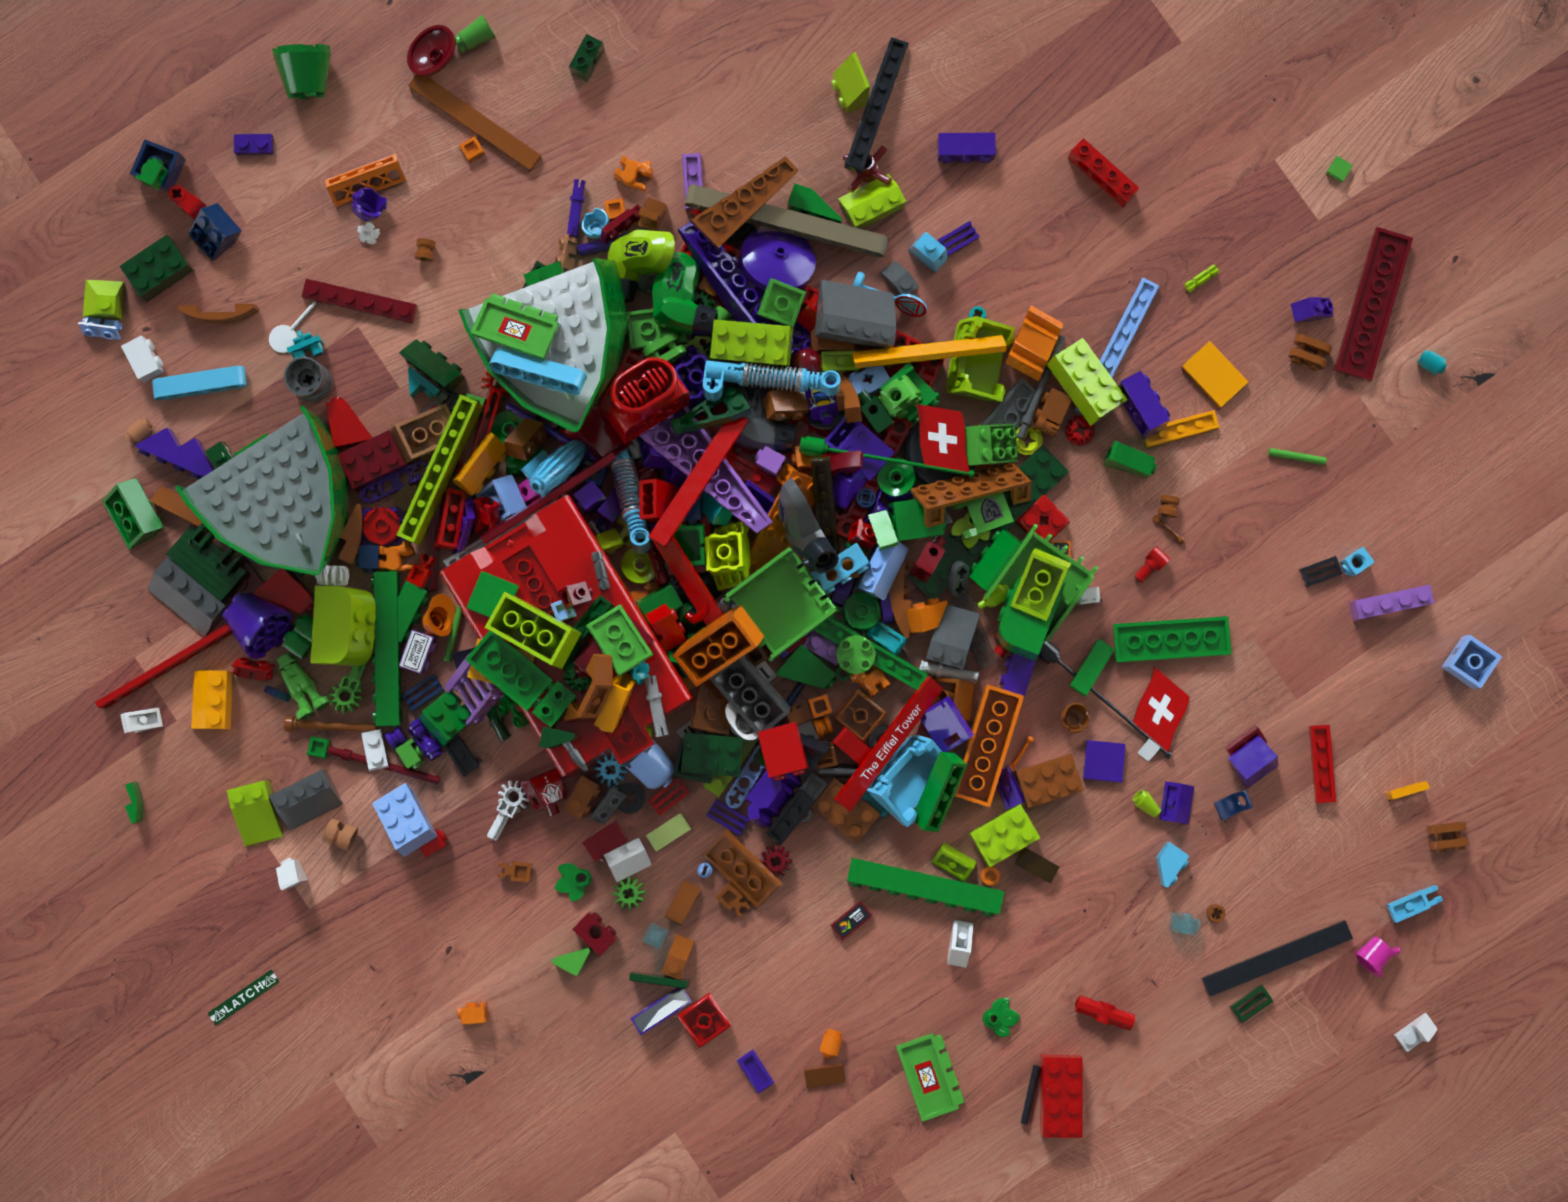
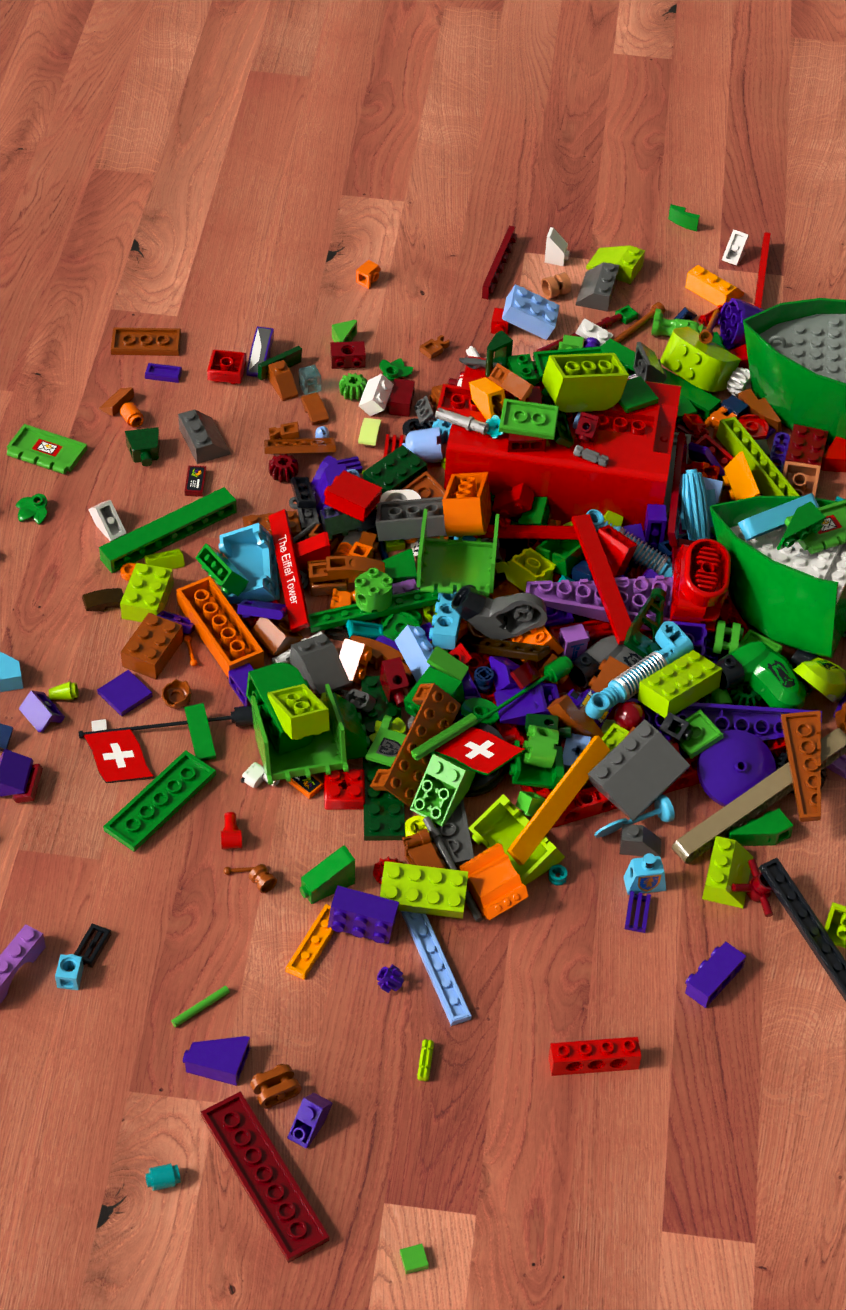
camera: 130 degrees right, 35 degrees down
dark green sticker [208,970,279,1025] -> none
bright green gear [329,662,367,714] -> none
light orange tile [1181,341,1248,408] -> none
none -> dark orange tile [111,327,181,356]
none -> dark green torso [125,427,160,466]
none -> dark grey slope [178,409,230,464]
none -> dark purple slope [183,1036,251,1086]
none -> dark orange slope [309,556,385,583]
none -> dark purple gear [377,964,404,993]
none -> bright green axle [411,713,478,761]
none -> dark red plate [482,225,517,300]
none -> bright green plate [515,791,546,817]
none -> dark grey slope [633,342,667,384]
none -> black brick [659,712,693,744]
none -> dark orange piece [699,309,720,344]
none -> green slope [777,501,826,551]

